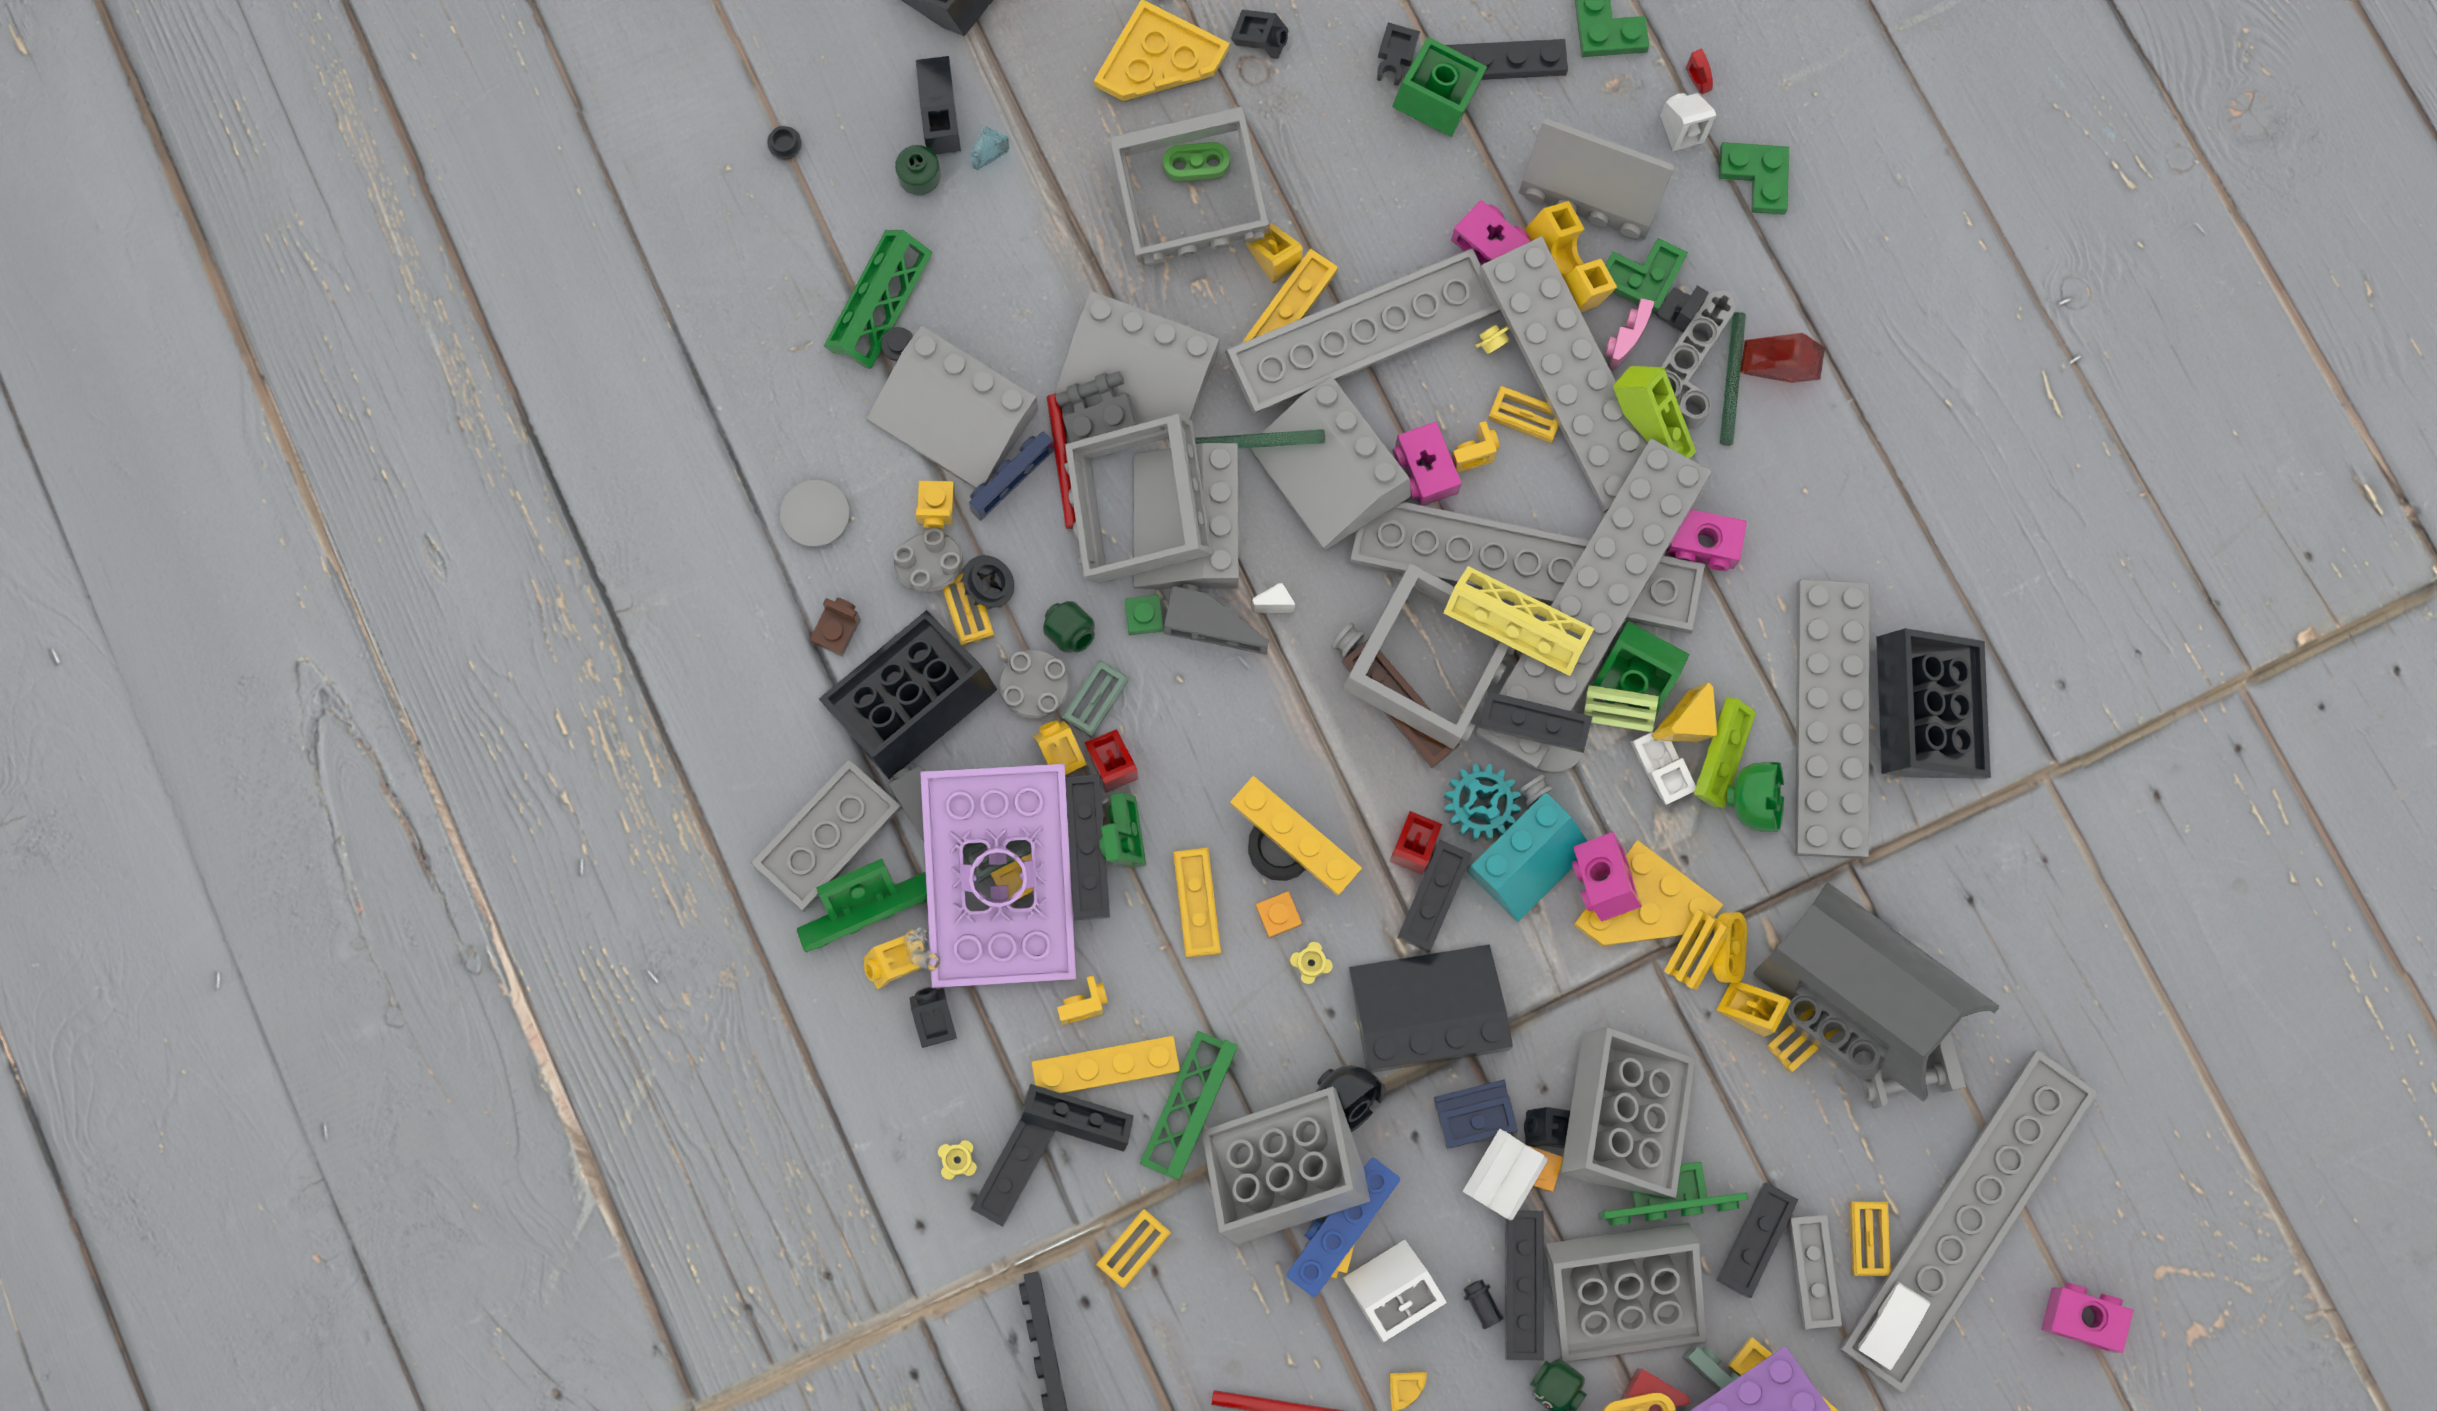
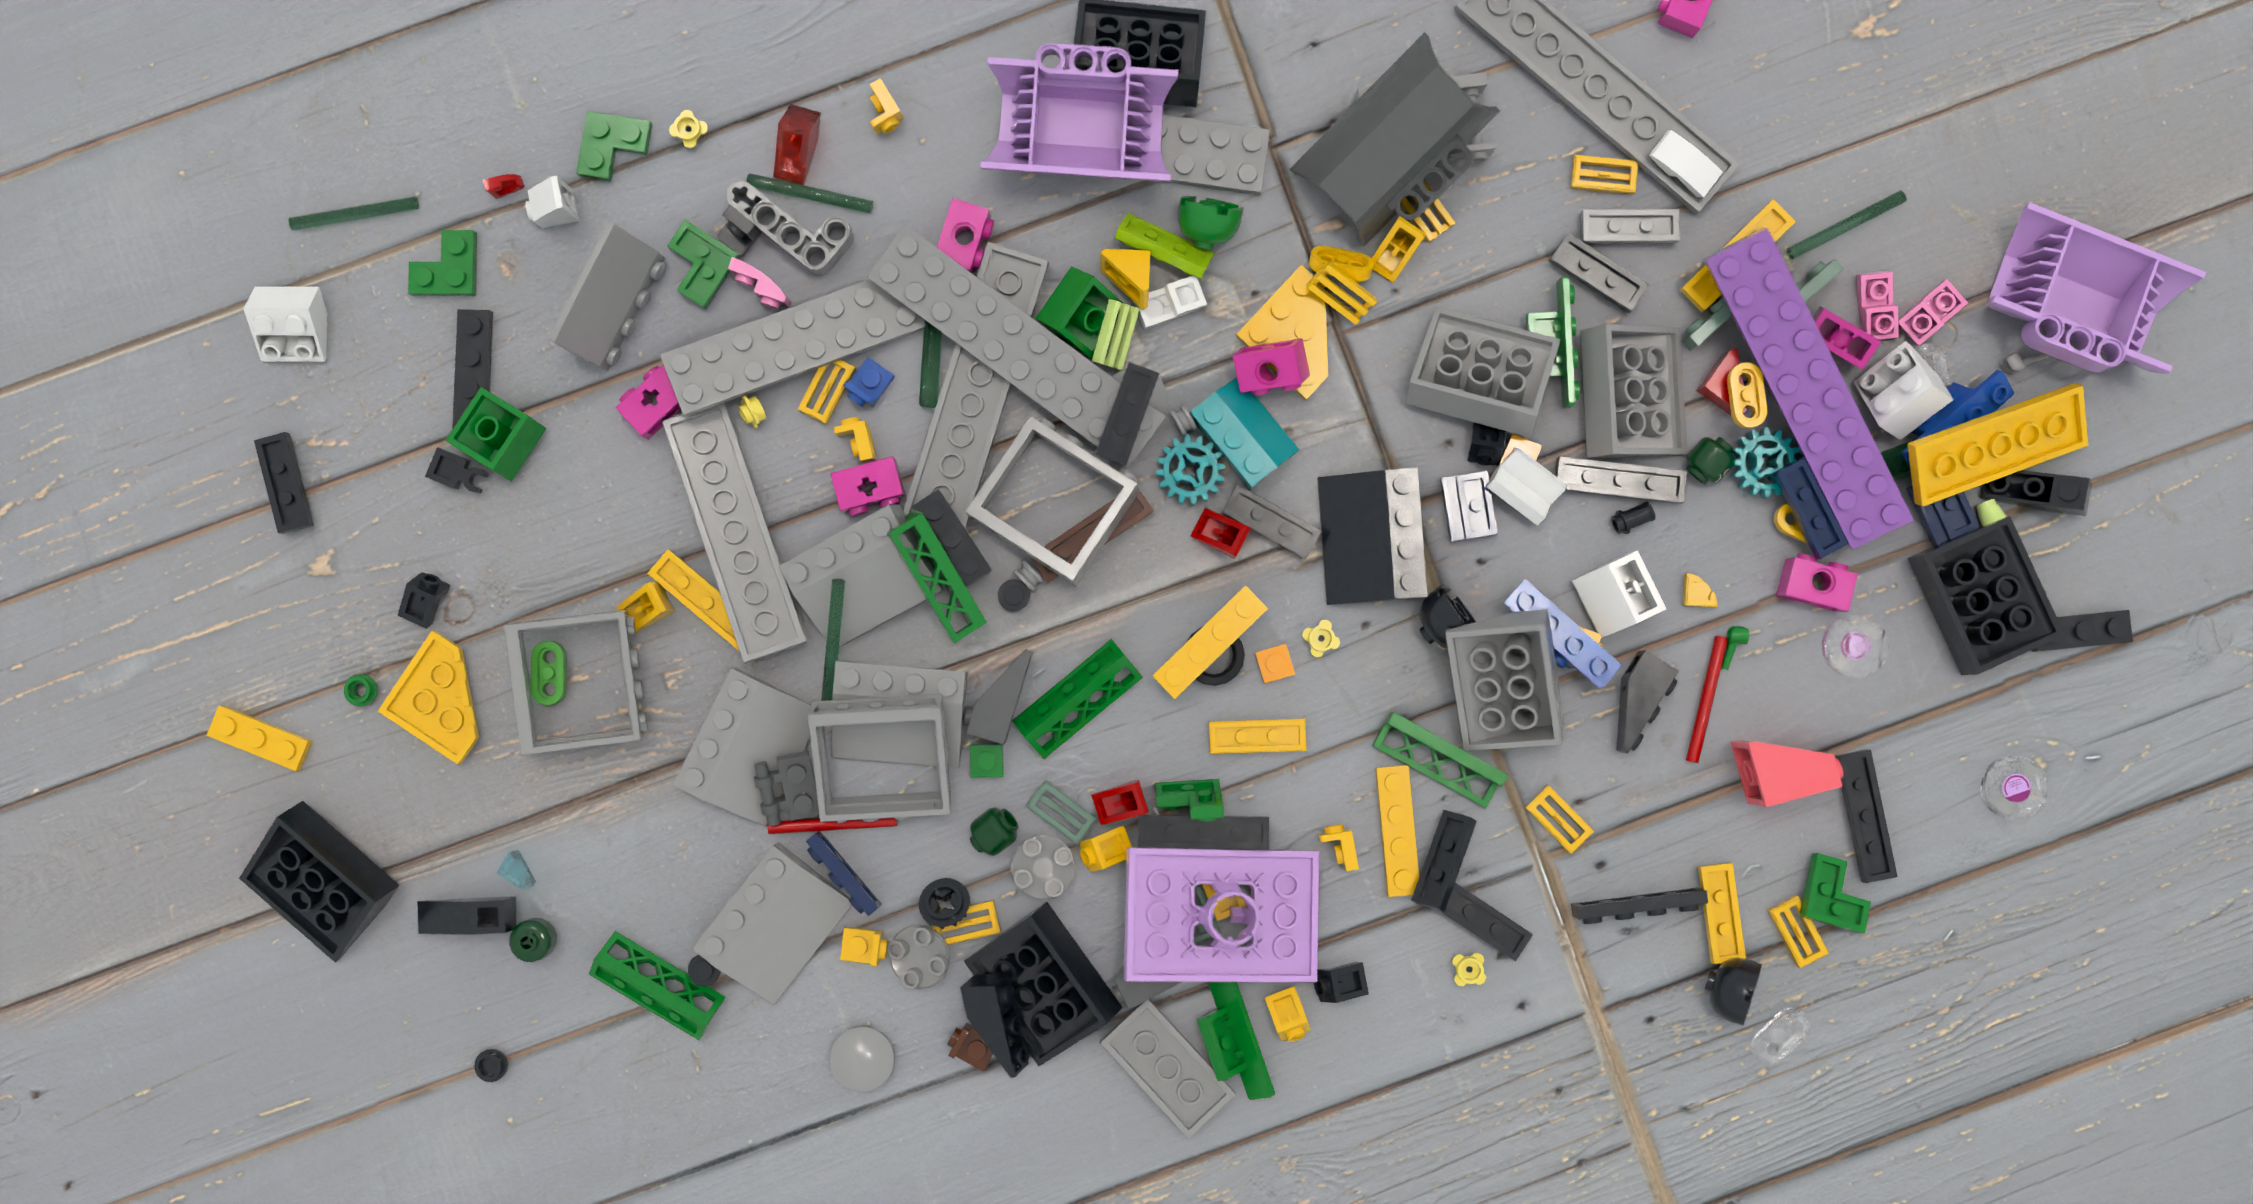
camera: 80 degrees left, 10 degrees up
clear arm [904,927,940,971] -> none
white slope [1251,583,1295,613] -> none
light yellow fence [1443,566,1595,676] -> none
yellow arch [1524,201,1617,313] -> none
lime slope [1613,366,1696,459] -> none
none -> light yellow plate [669,110,708,148]
none -> blue bracket [843,357,895,407]
none -> yellow bracket [869,78,904,134]
none -> green fence [887,510,987,643]
none -> black plate [912,489,993,588]
none -> clear green axle [919,320,942,408]
none -> black slope [960,973,1029,1078]
none -> lavender panel [980,43,1178,182]
none -> black plate [998,579,1030,612]
none -> green fence [1012,639,1143,759]
none -> slope [1616,650,1679,754]

